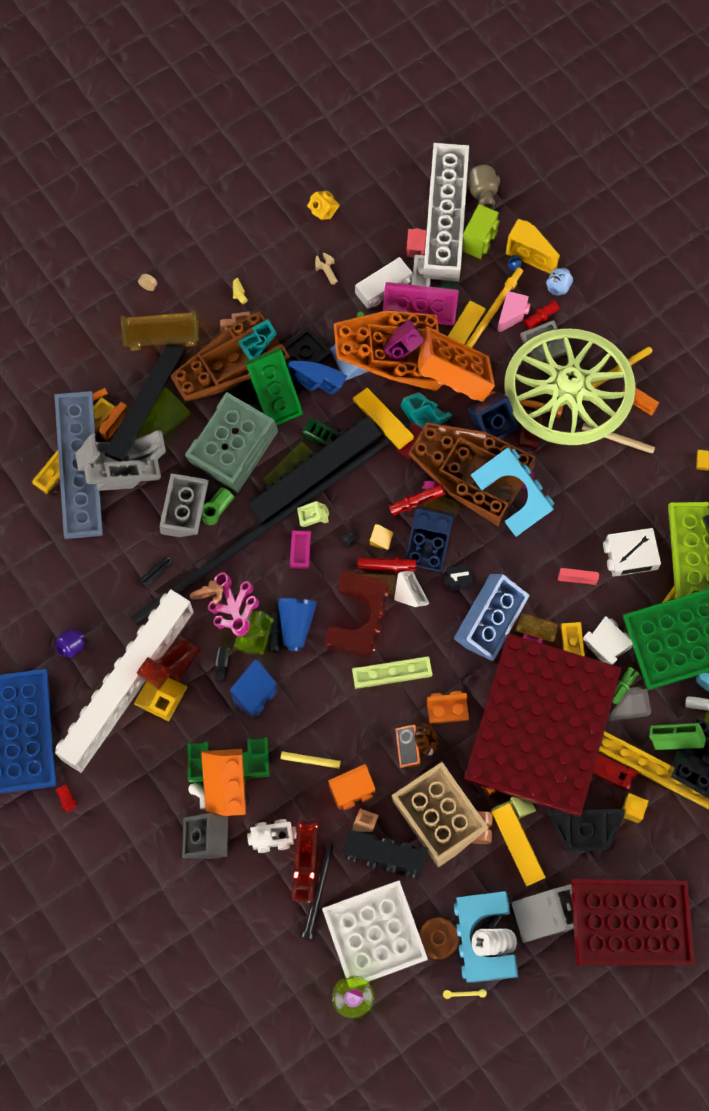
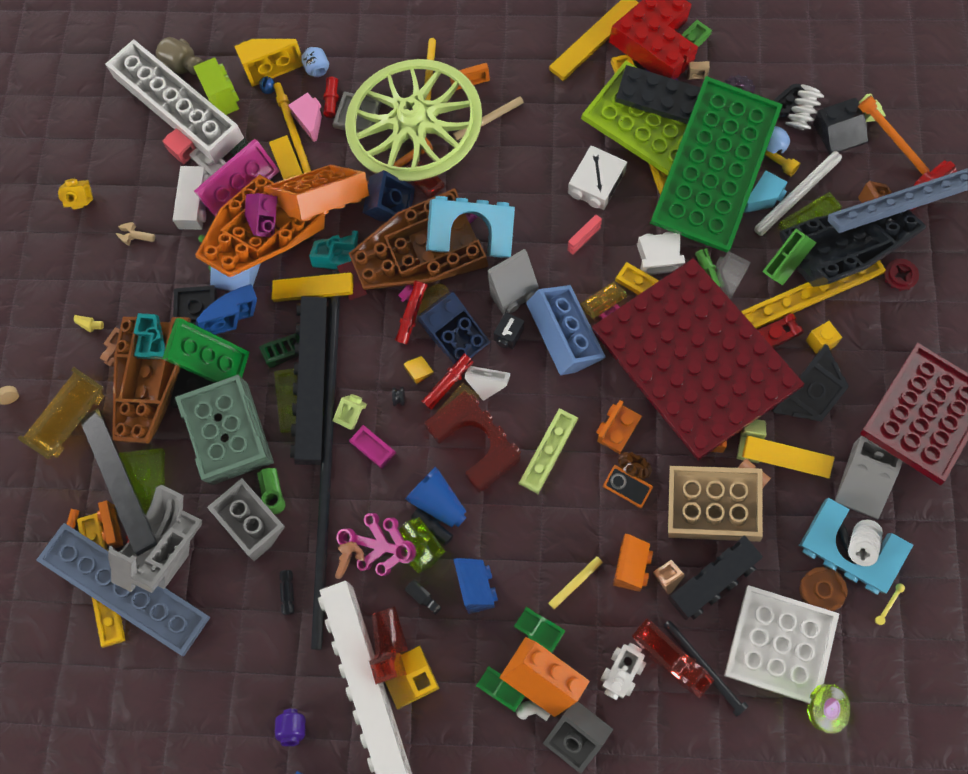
camera: 45 degrees left, 0 degrees up
none -> light grey slope [488,249,539,315]

